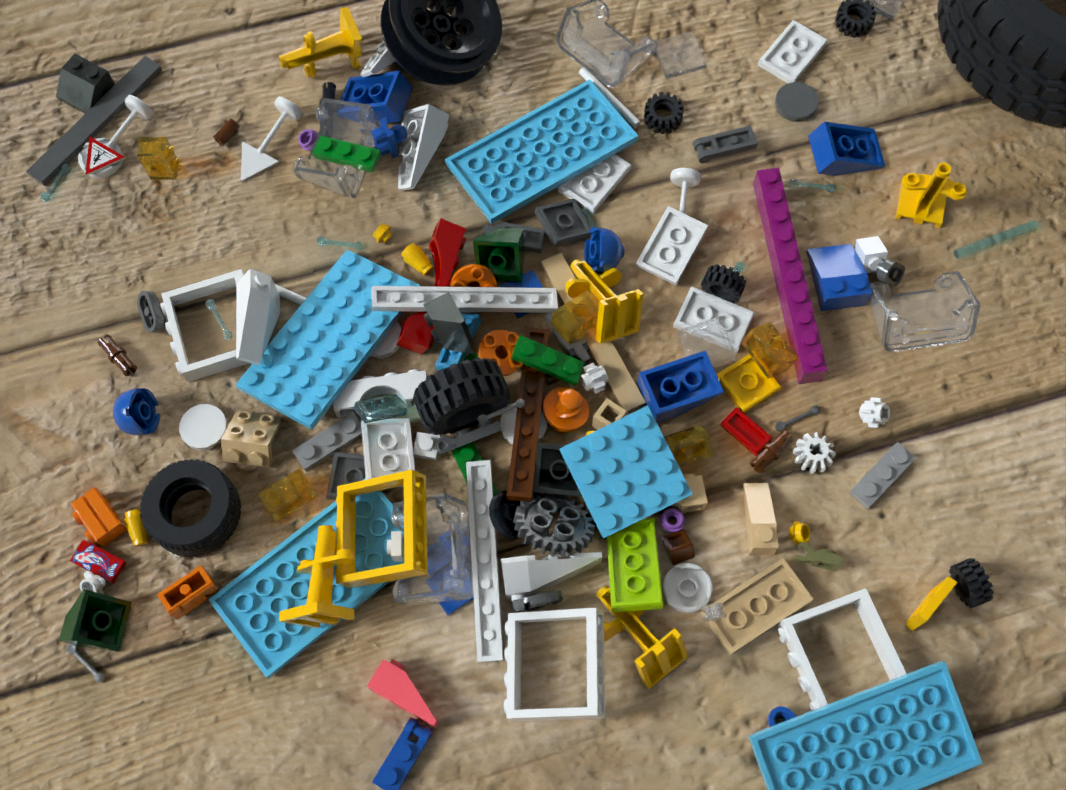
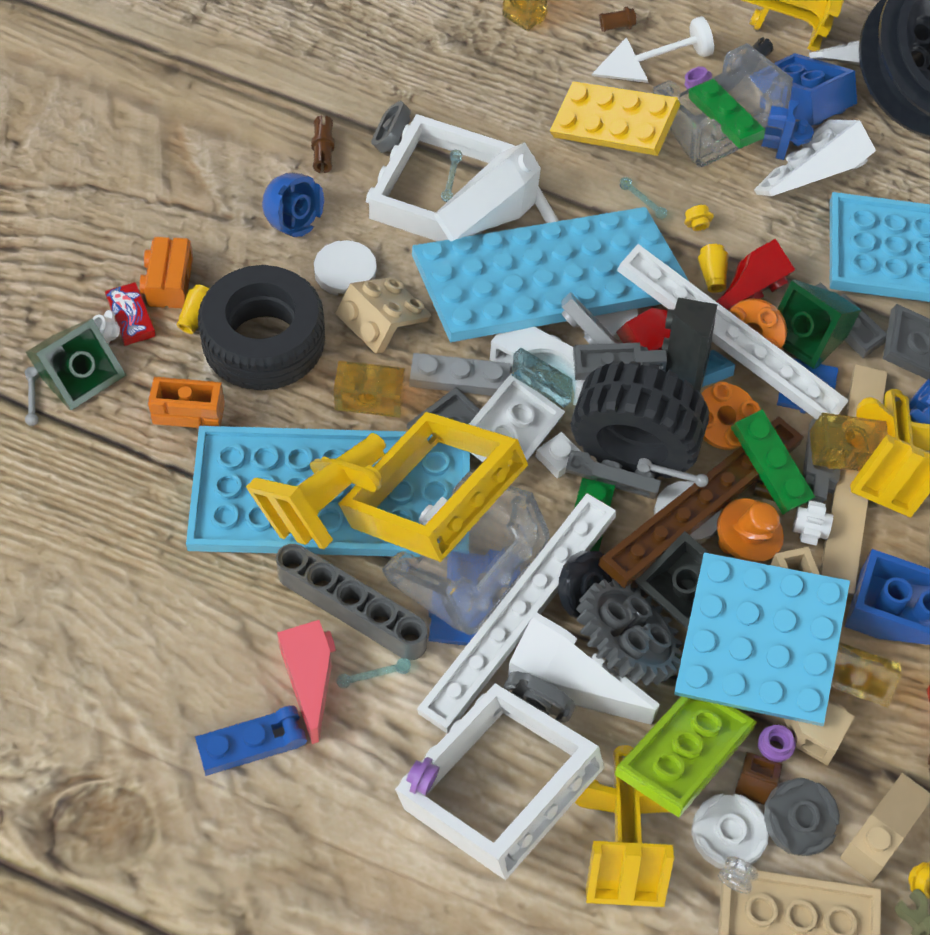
camera: 35 degrees right, 10 degrees down
none -> dark grey beam [276,544,427,660]
none -> clear light blue hinge [336,658,411,688]
none -> medium lavender plate [406,757,440,796]
none -> yellow plate [550,81,681,156]
none -> light grey plate [561,292,620,344]
none -> dark grey hinge [573,343,667,380]
none -> dark grey tile [764,778,840,856]

